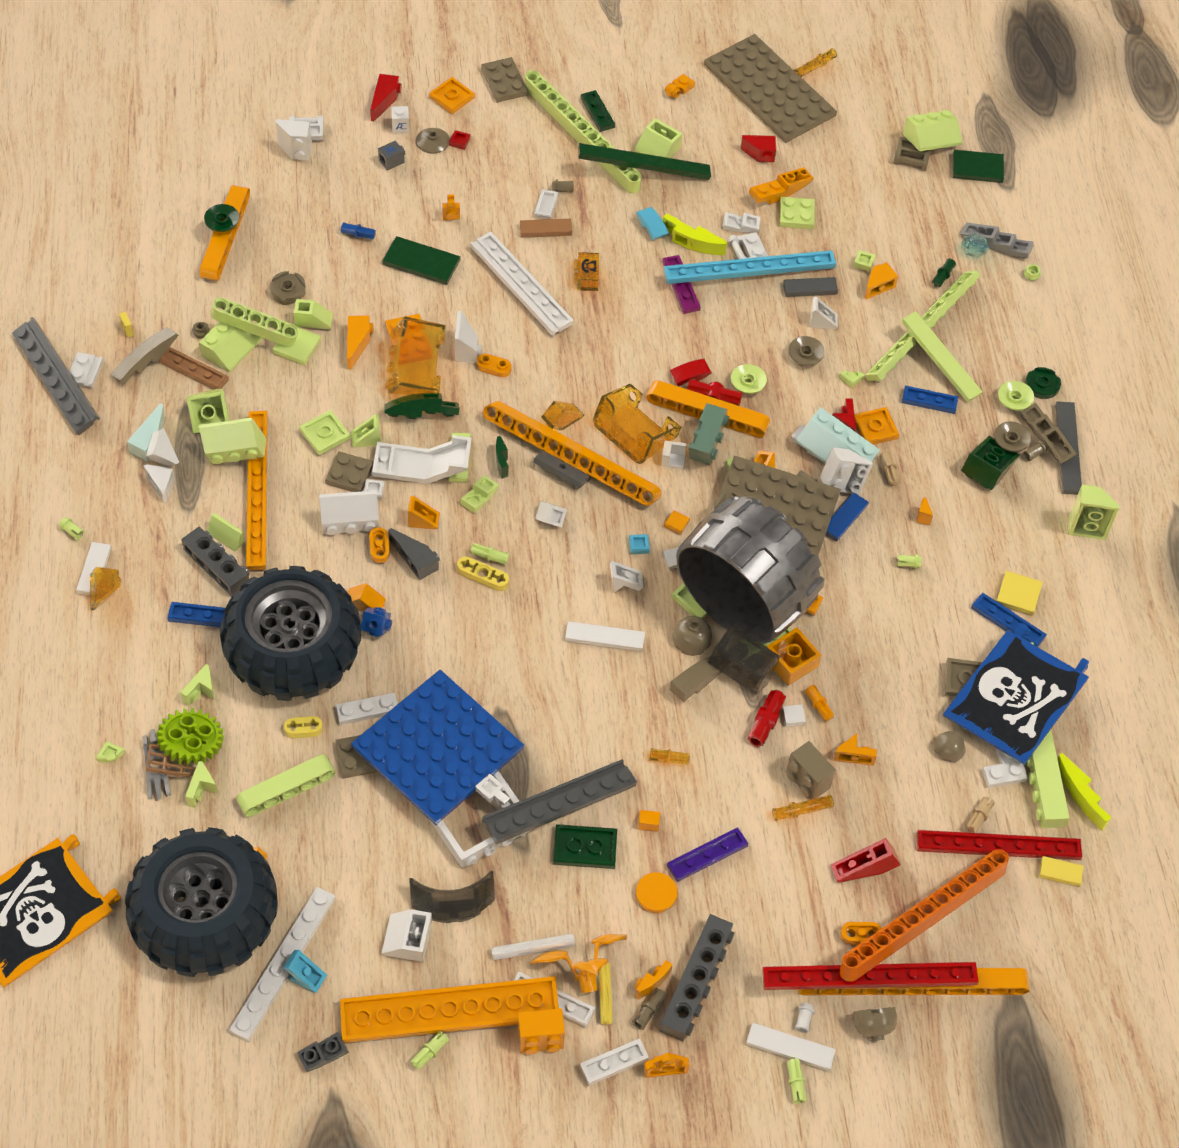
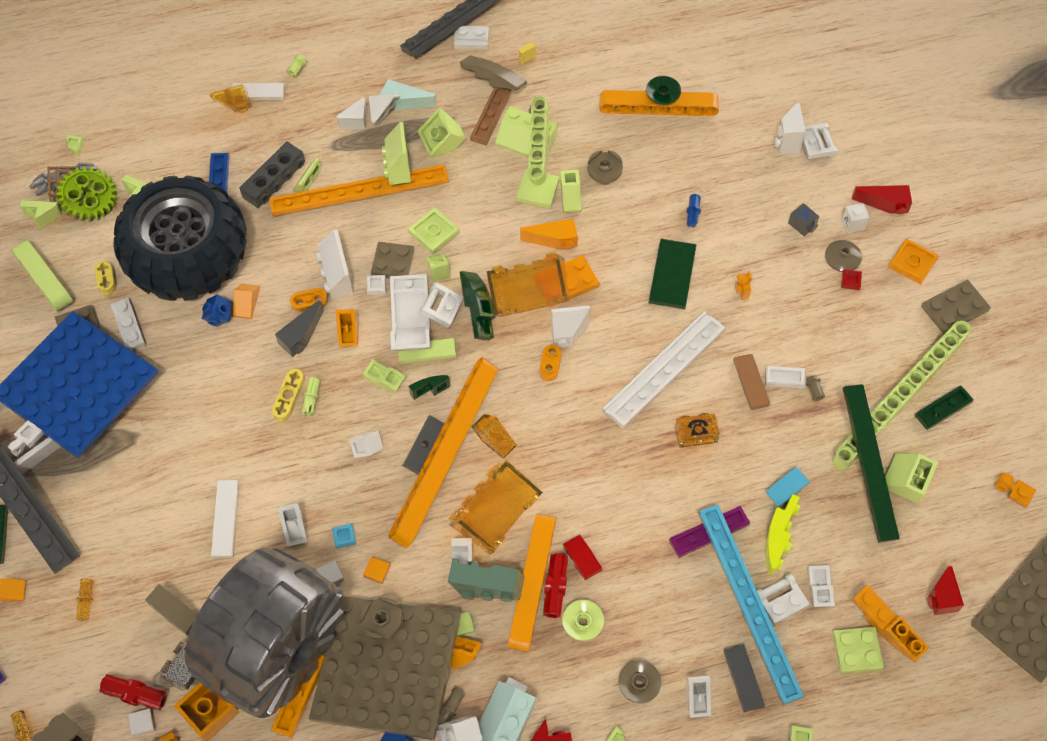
camera: 85 degrees right, 5 degrees up
none -> white plate [419,283,463,328]

